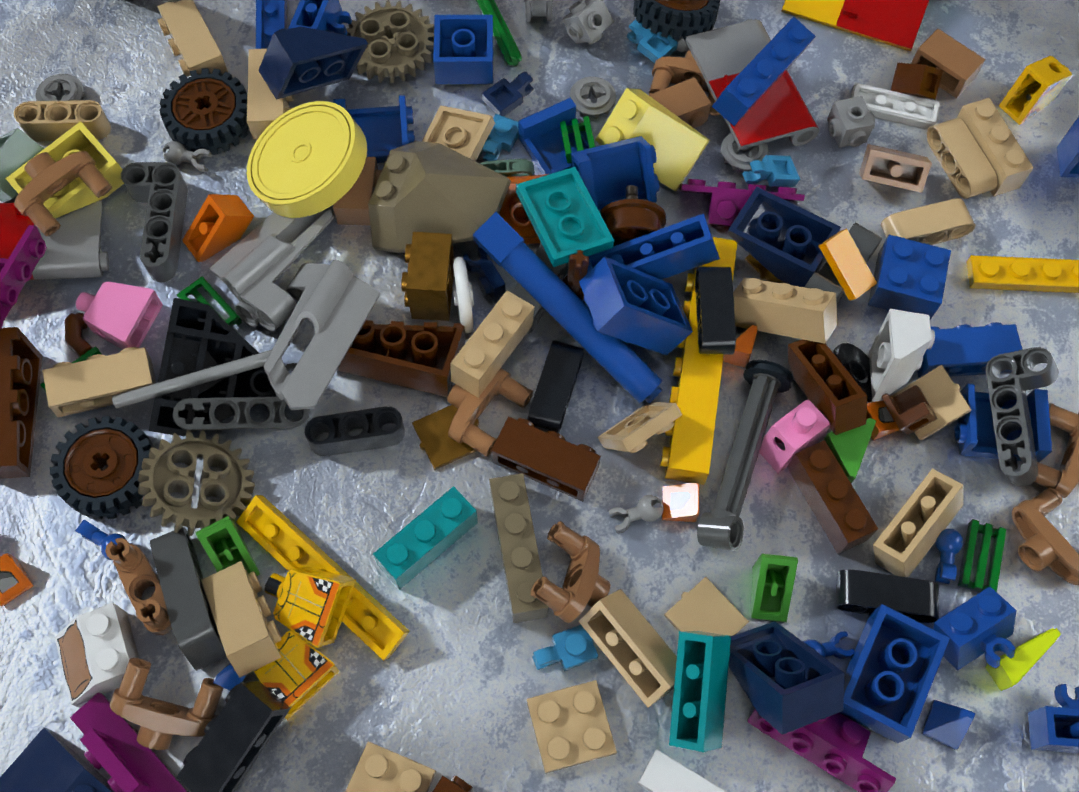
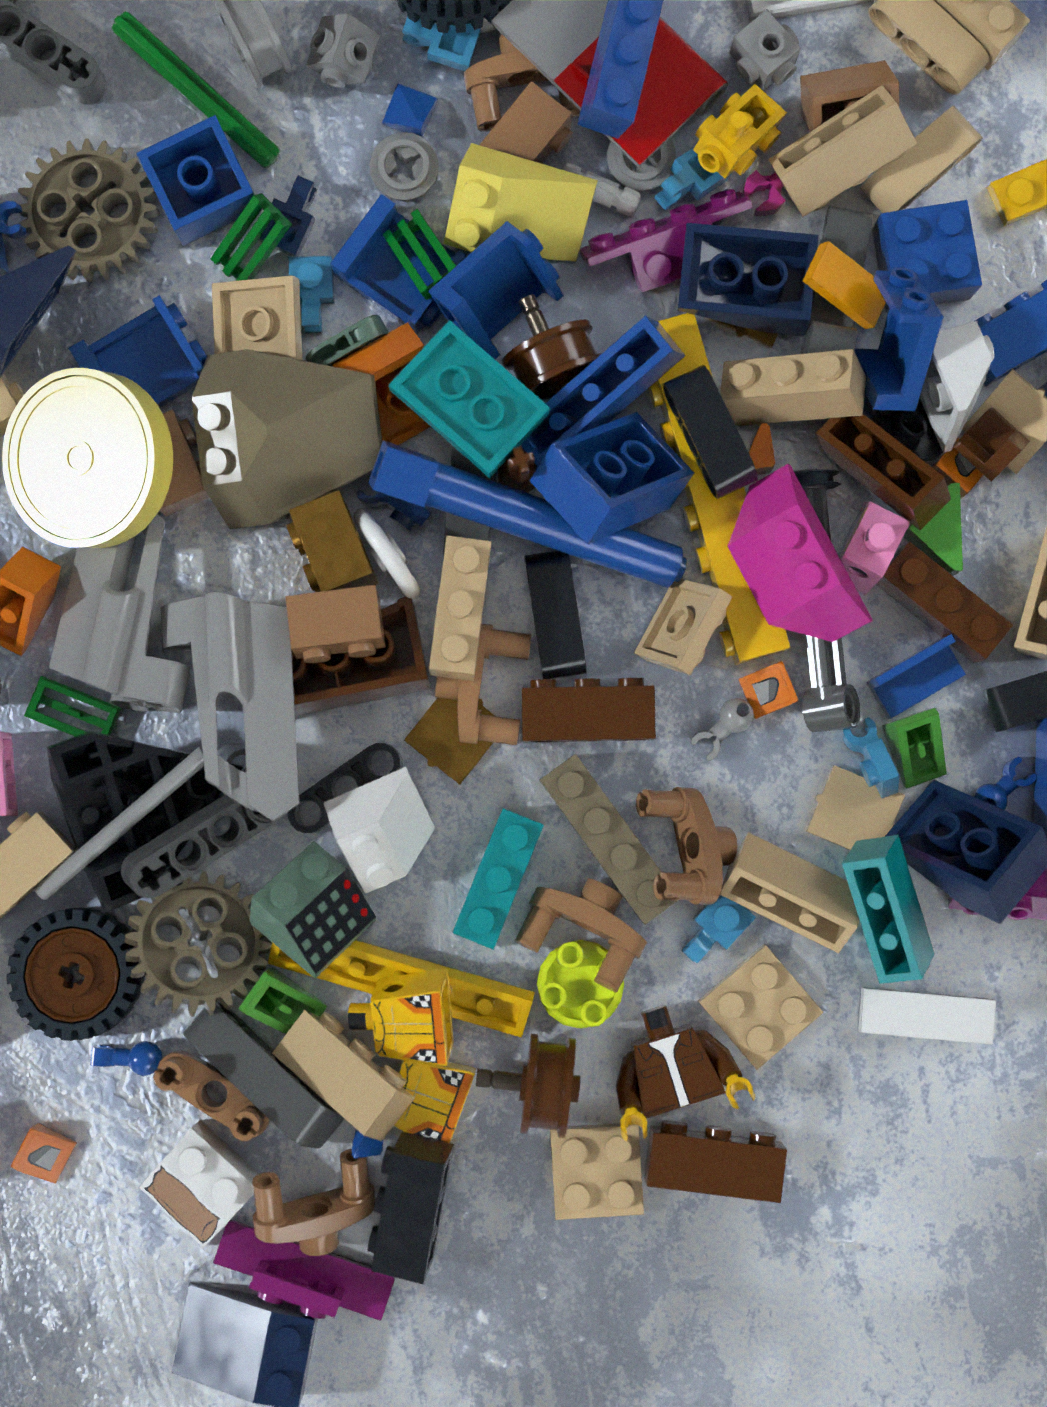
camera: 25 degrees left, 20 degrees up
none -> green tile [210,193,292,281]
none -> sand green slope [250,841,376,979]
none -> medium nougat brick [285,585,385,663]
none -> white slope [324,767,435,894]
none -> blue slope [382,83,438,138]
none -> reddish brown wheel [475,1033,581,1138]
none -> medium nougat connector [515,878,647,993]
none -> neon yellow dish [537,940,624,1029]
none -> white axle [562,163,641,216]
none -> reddish brown torso [615,1005,756,1141]
none -> yellow brick [693,84,787,179]
none -> dark pink wedge [728,464,873,642]
none -> dark pink bar [743,170,786,216]
none -> tan brick [768,85,918,217]
none -> dark azure plate [843,717,900,799]
none -> blue panel [854,267,944,411]
none -> blue panel [866,634,966,719]

